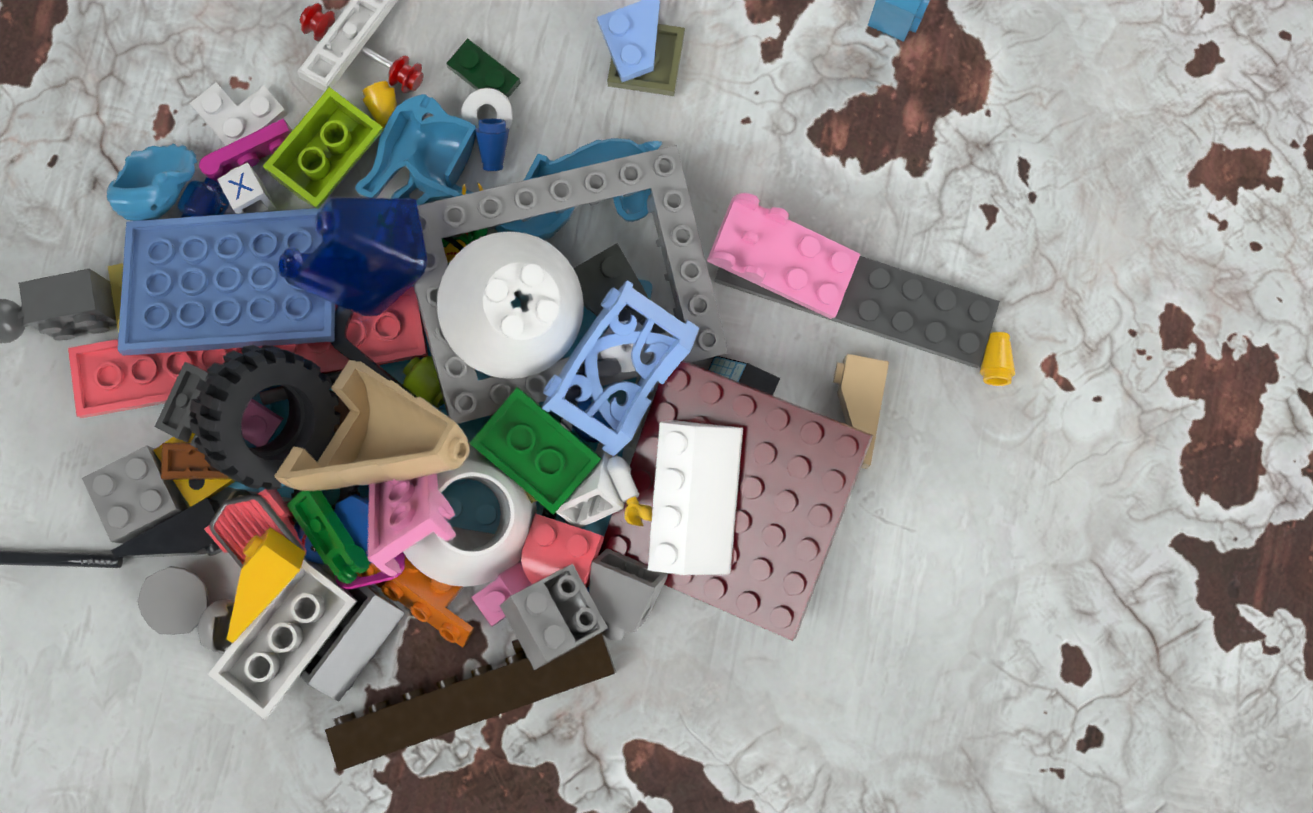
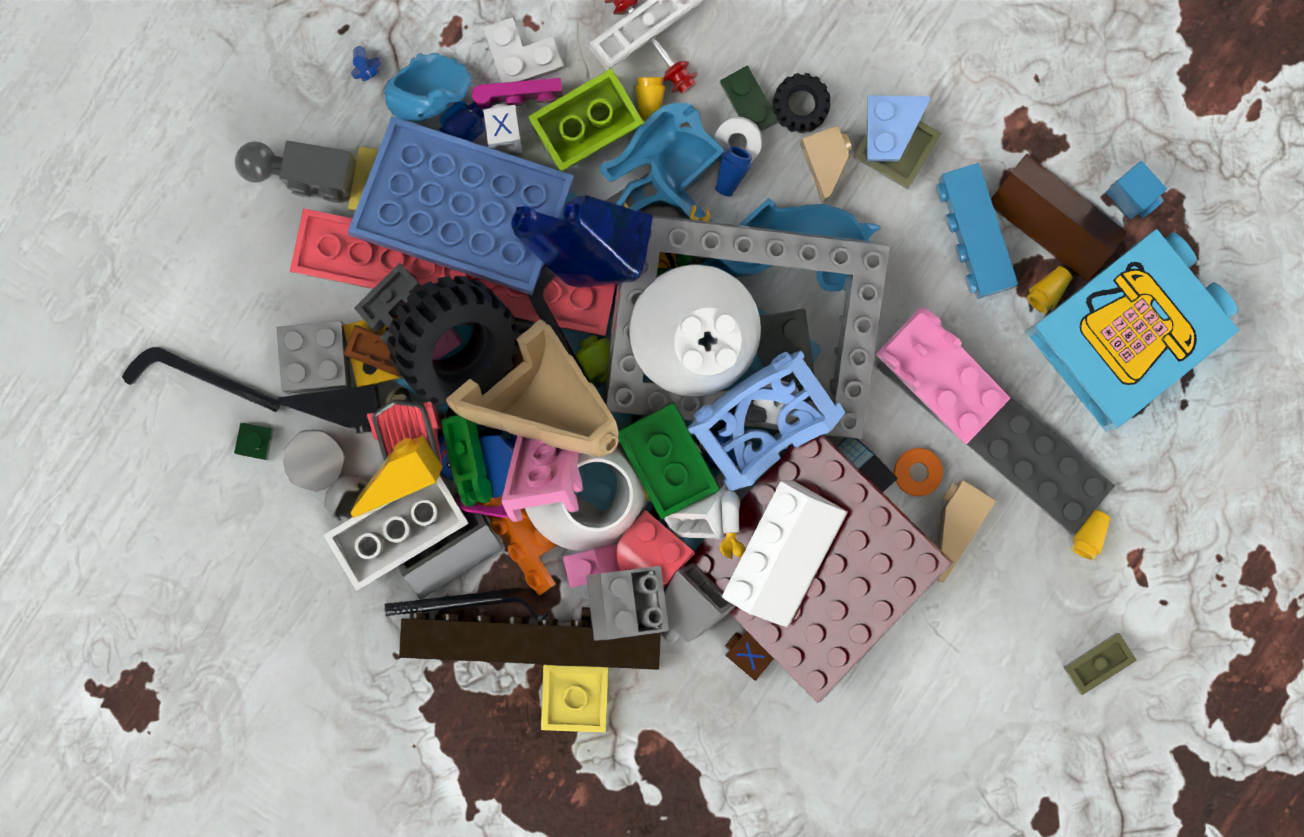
camera: 20 degrees right, 5 degrees up
none -> dark green plate [234,422,274,460]
none -> blue plate [351,46,381,81]
none -> black piece [384,588,548,621]
none -> light yellow plate [541,665,608,733]
none -> reddish brown brick [724,630,774,681]
none -> black tyre [773,73,831,133]
none -> tan slope [800,126,852,203]
none -> orange piece [894,448,943,496]
none -> dark azure brick [936,163,1018,299]
none -> reddish brown slope [991,154,1127,282]
none -> medium azure brick [1025,229,1240,432]
none -> yellow cone [1027,266,1073,314]
none -> olive plate [1063,633,1137,695]

